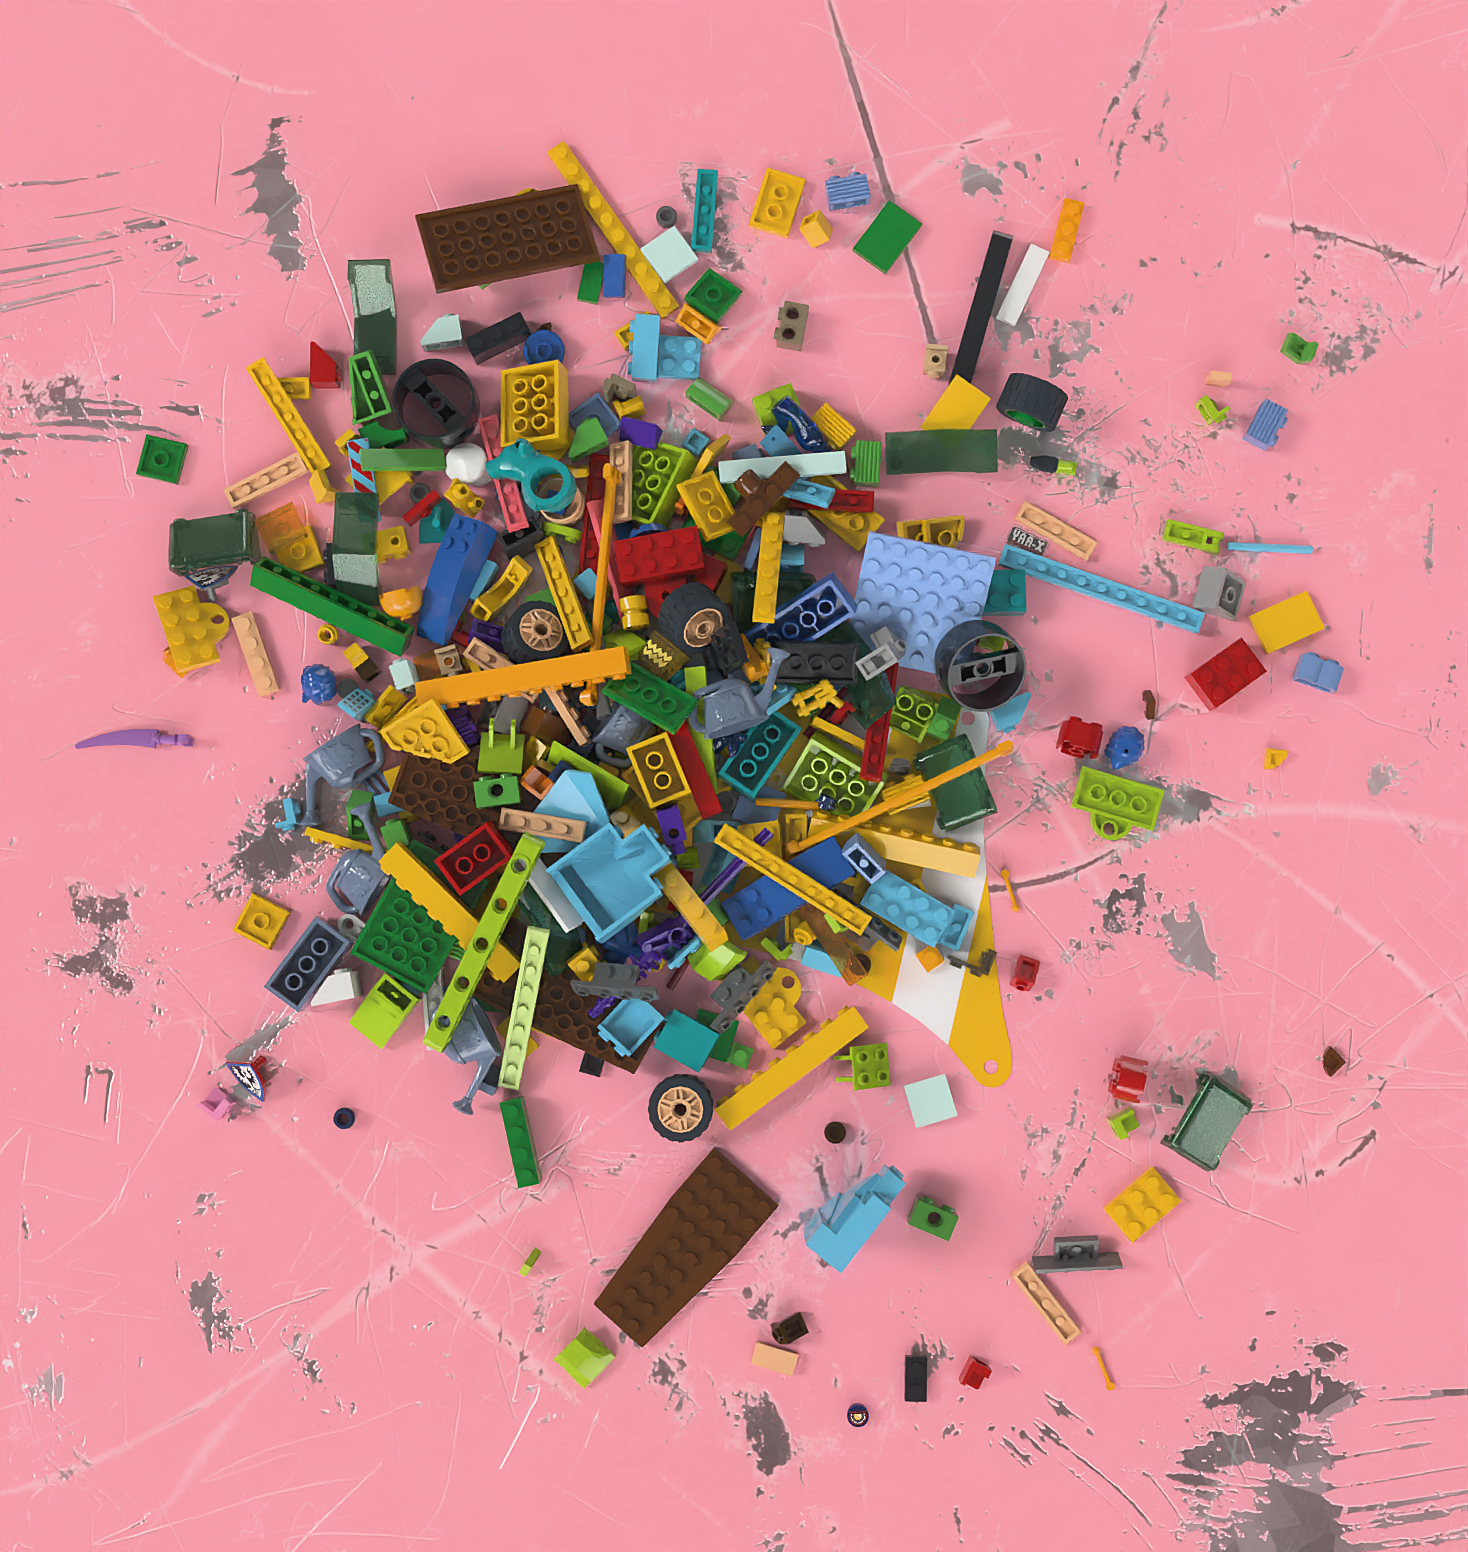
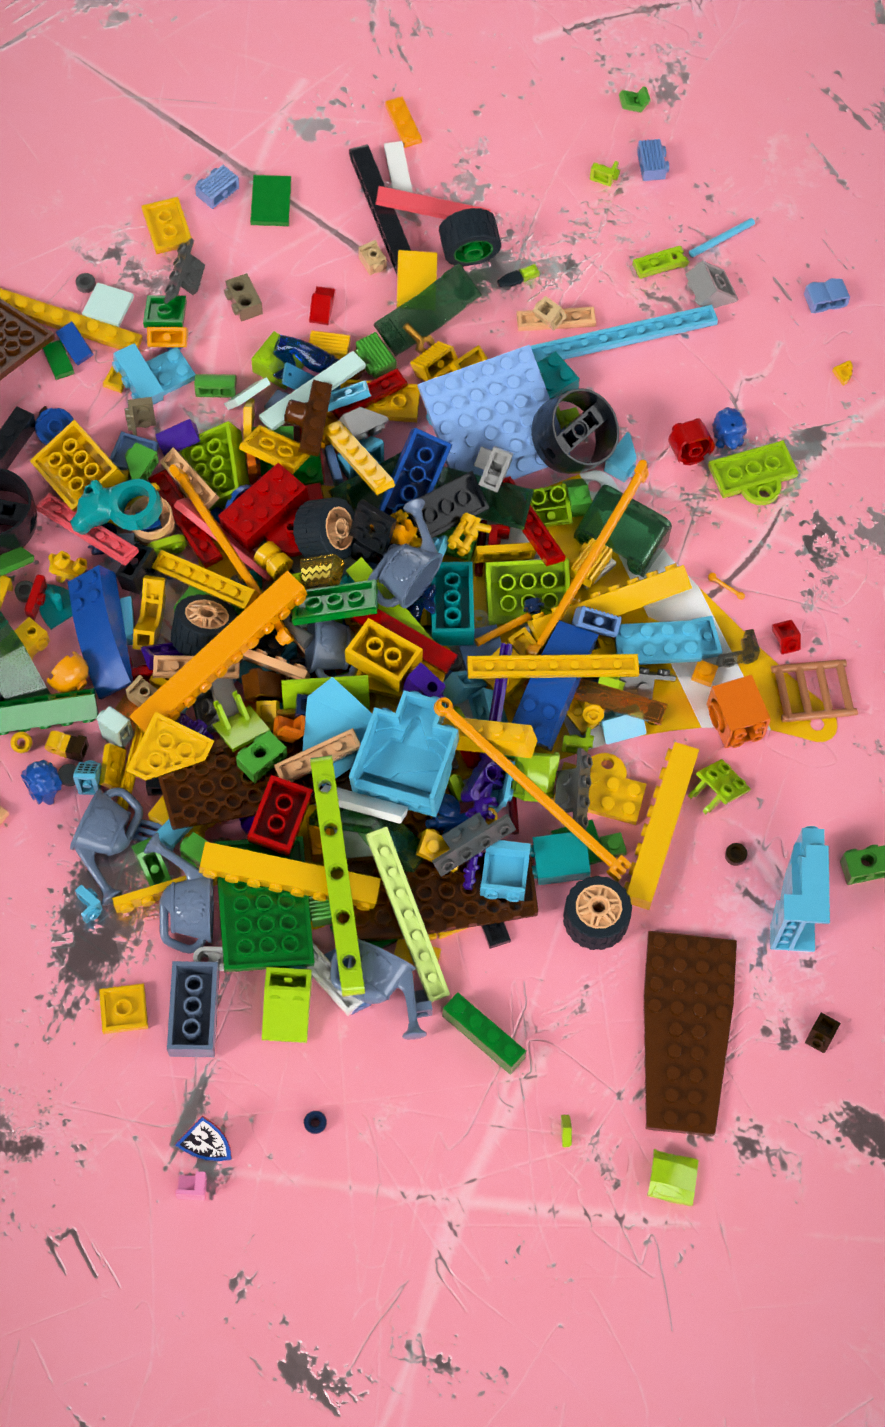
camera: 40 degrees left, 20 degrees down
white slope [311,968,363,1006] -> none
white piece [445,442,492,487] -> none
medium azure panel [573,568,607,604] -> none
yellow tile [612,395,646,420] -> none
medium azure tile [682,428,711,458] -> none
teal plate [691,169,718,253] -> none
light nougat tile [751,1341,798,1376] -> none
yellow panel [799,209,833,248] -> none
light grey plate [888,758,911,776] -> none
light aqua tile [903,1074,958,1128] -> none
clear tile [1004,522,1052,557] -> none
reddish brown tile [1142,690,1156,720] -> none
red brick [1184,637,1267,711] -> none
light nougat tile [1205,370,1232,387] -> none
yellow tile [1248,591,1325,655] -> none
none -> dark grey bracket [164,238,205,304]
none -> light aqua tile [224,377,270,410]
none -> red slope [309,286,336,325]
none -> coral tile [376,186,491,219]
none -> pearl gold bar [402,322,435,354]
none -> yellow brick [410,341,458,381]
none -> light orange hinge [433,697,631,882]
none -> tan brick [532,296,567,331]
none -> orange brick [706,675,771,748]
none -> nougat bar [771,659,858,722]

